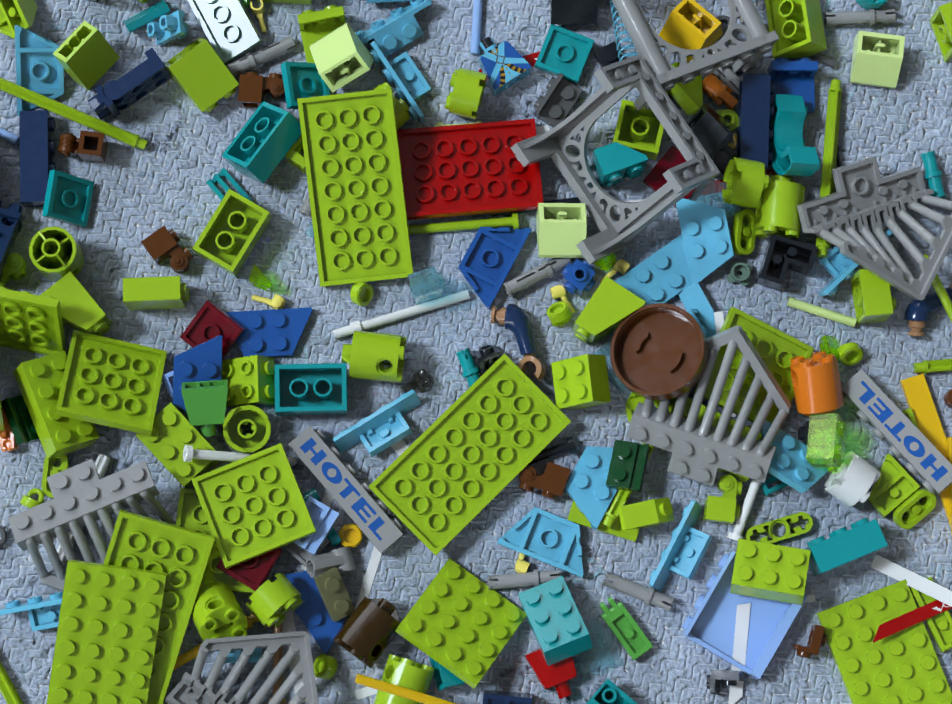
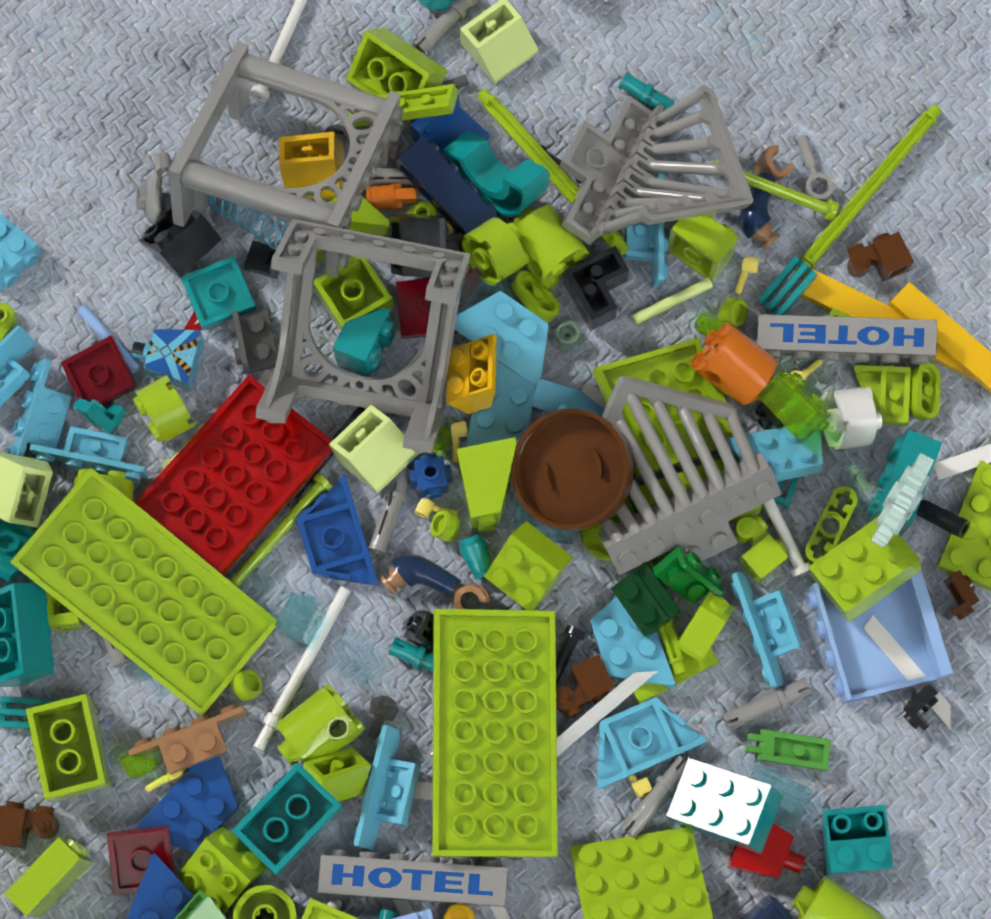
camera: 40 degrees left, 5 degrees down
none -> dark red plate [61,335,138,406]
none -> teal bracket [73,398,127,434]
none -> medium nougat bracket [128,704,249,775]
none -> lime slope [303,747,371,802]
none -> lime plate [349,84,459,128]
none -> yellow slope [446,334,497,415]
none -> teal cone [459,534,491,580]
none -> white sticker [557,671,658,757]
none -> green bracket [652,546,724,604]
none -> light yellow hand [734,256,759,295]
none -> teal tile [758,256,818,315]
none -> light yellow hand [788,359,823,390]
none -> light aqua gear [871,453,934,548]
none -> black bar [916,500,971,539]

